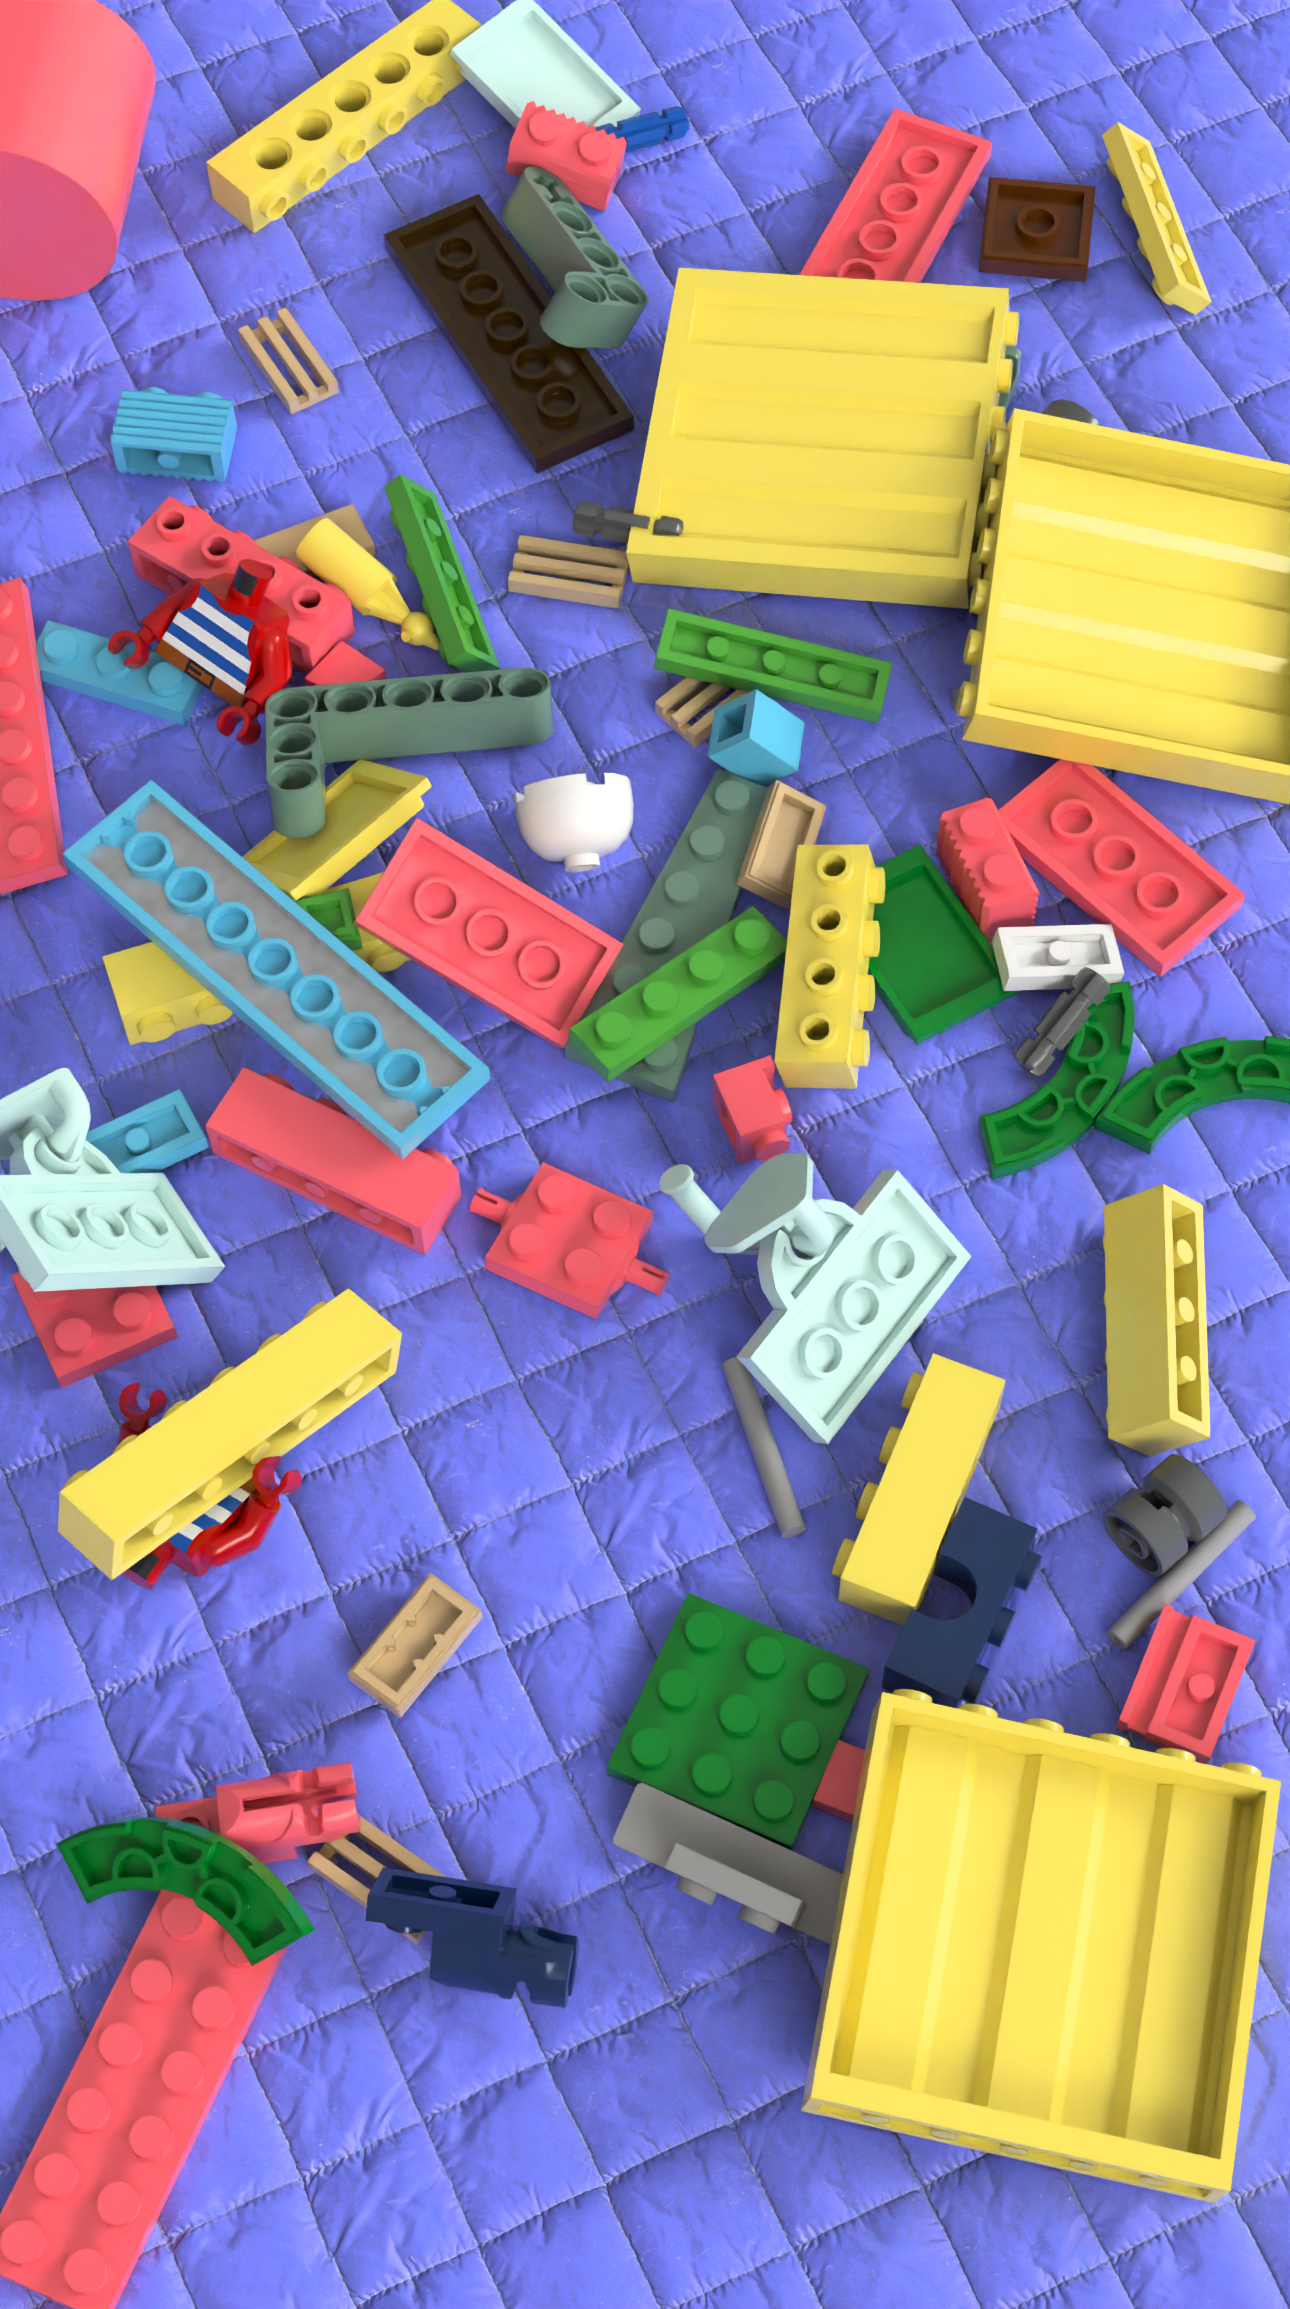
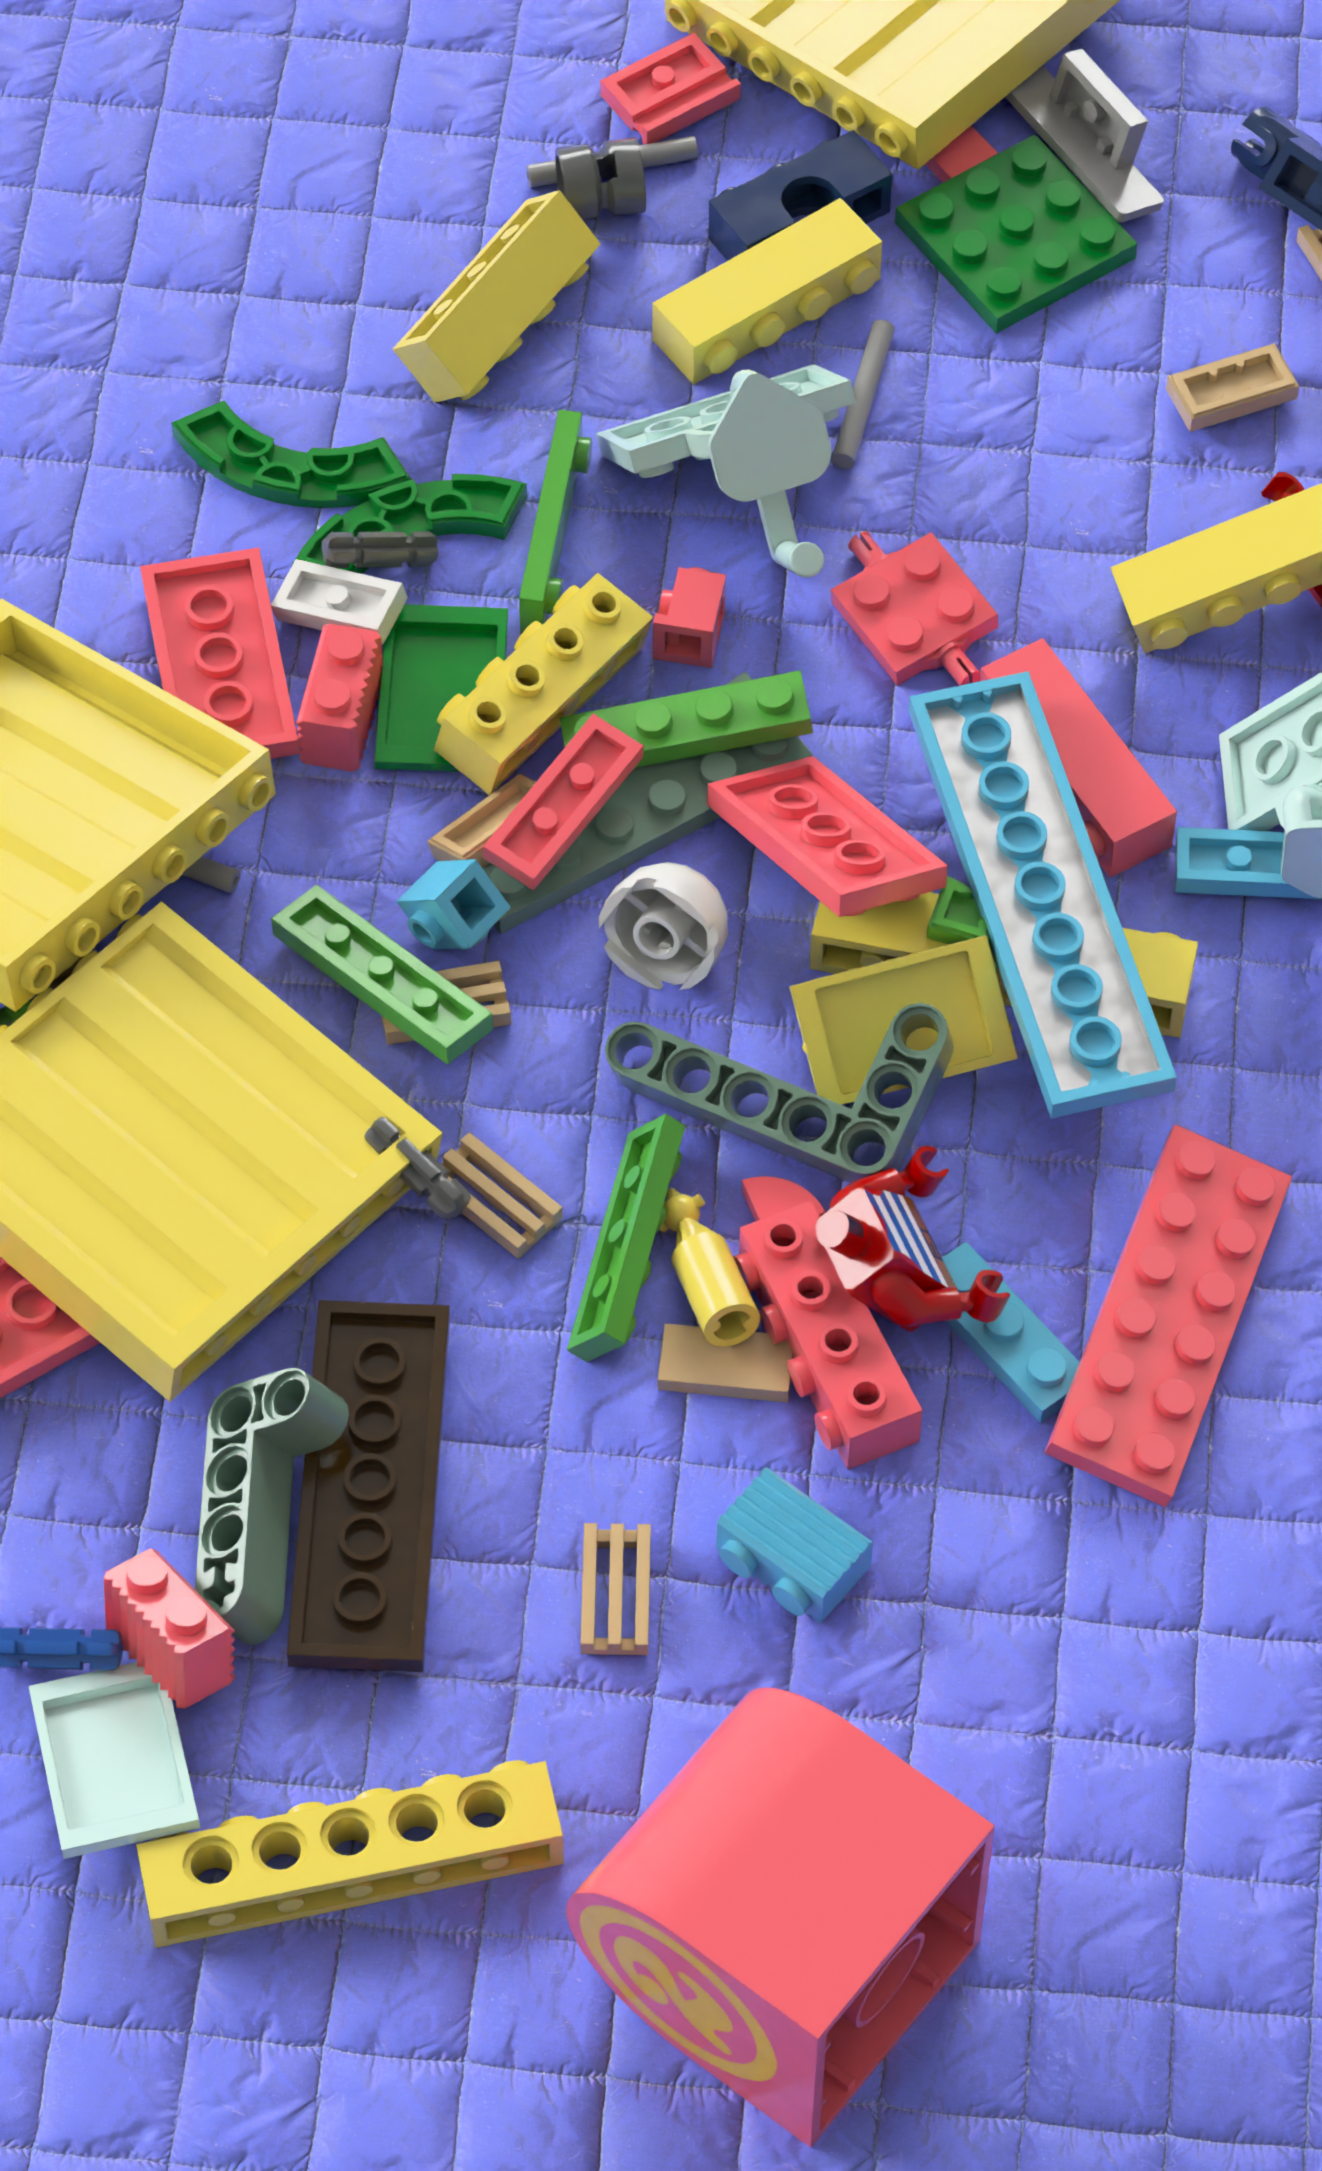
camera: 150 degrees left, 5 degrees down
none -> coral plate [483,713,644,891]
none -> bright green plate [519,410,592,635]

